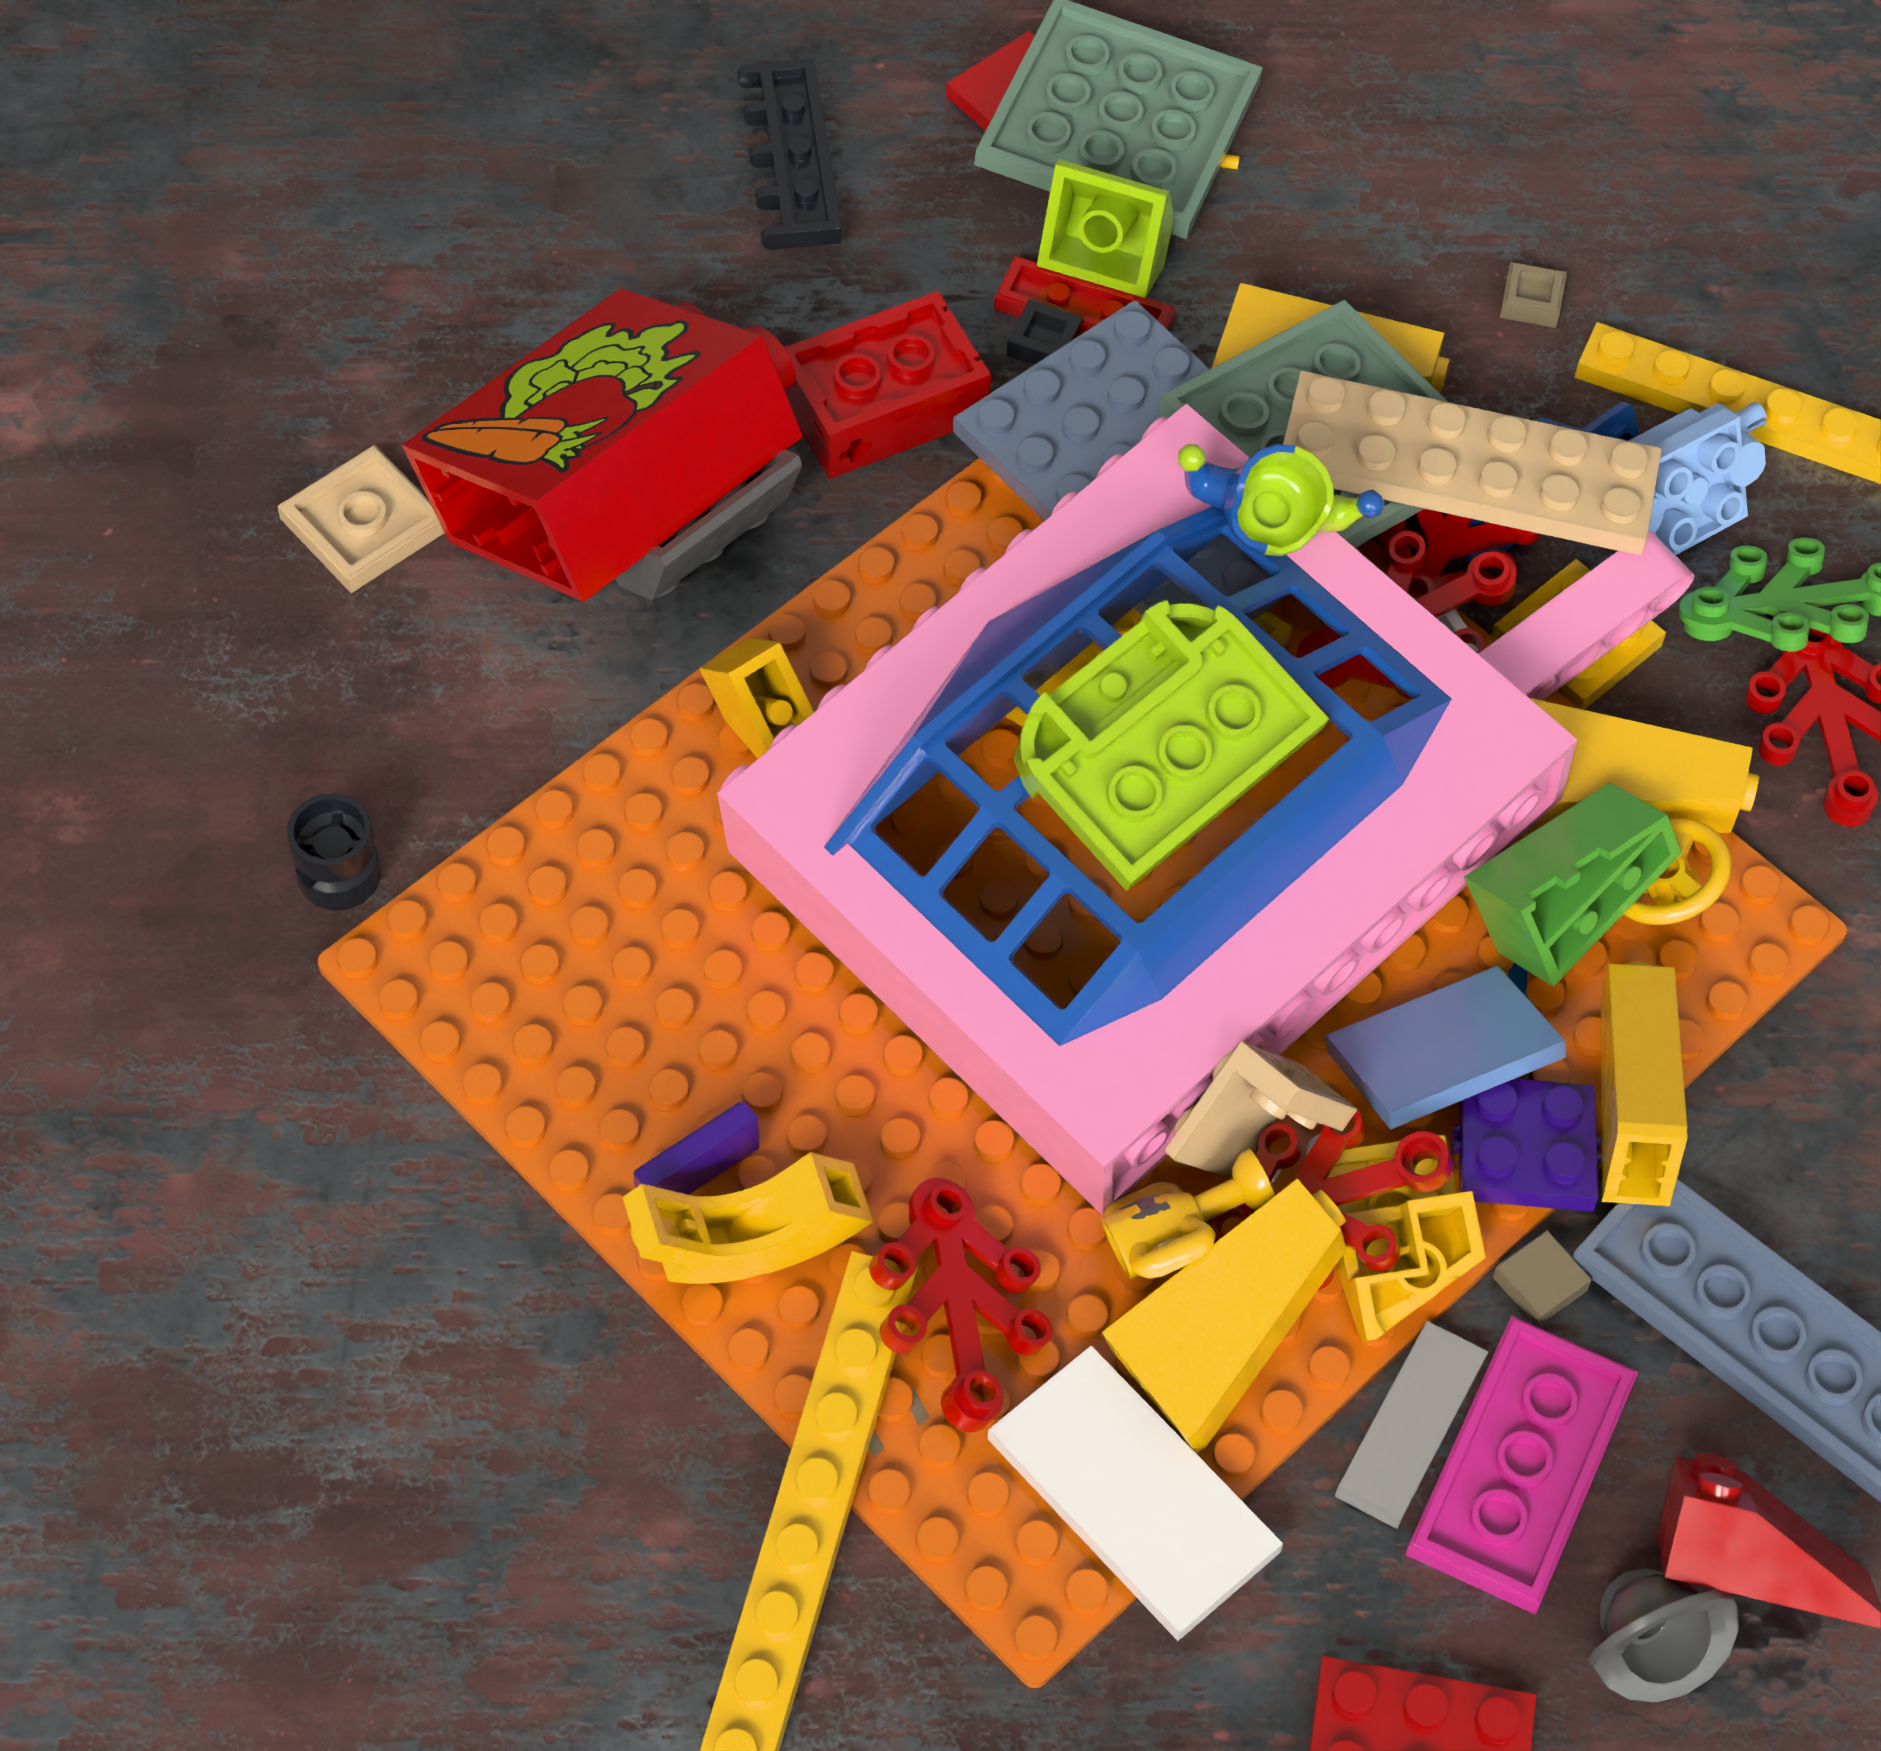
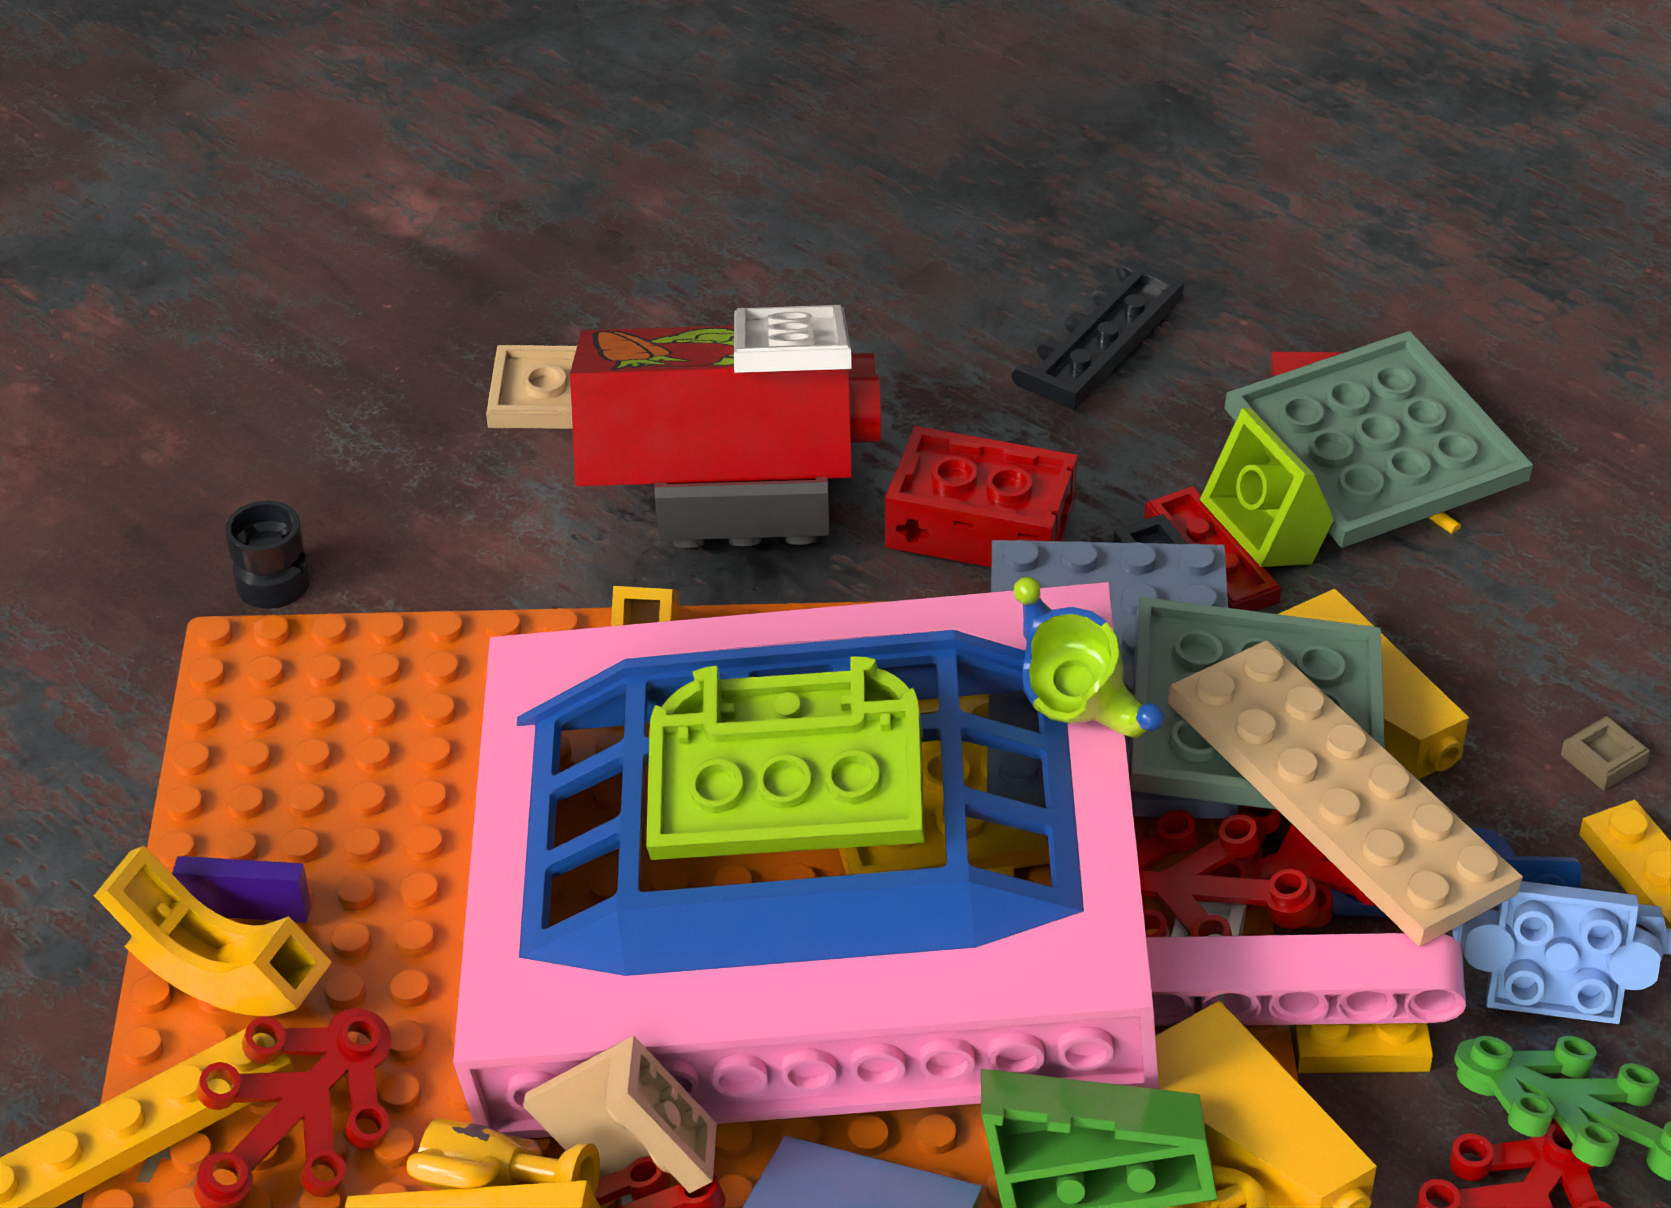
camera: 45 degrees right, 15 degrees down
none -> white tile [734,305,851,373]

